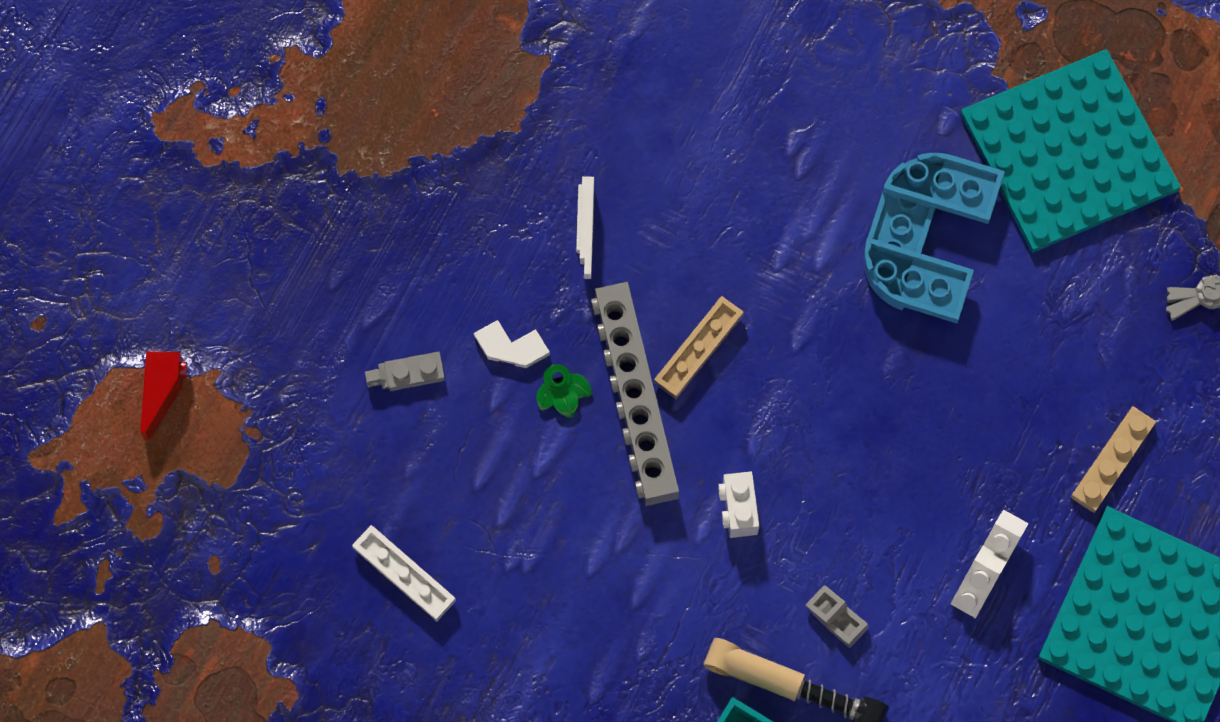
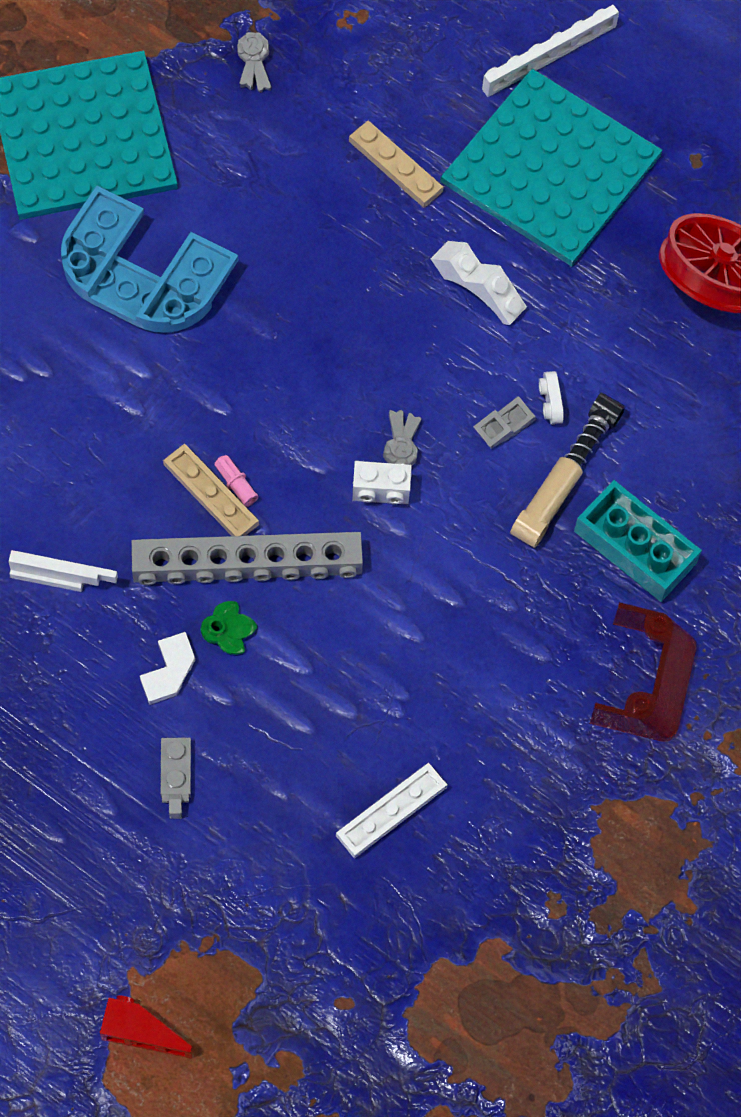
camera: 85 degrees left, 5 degrees down
none -> bright pink axle [215,455,259,507]
none -> light grey piece [383,410,421,466]
none -> white plate [539,371,563,424]

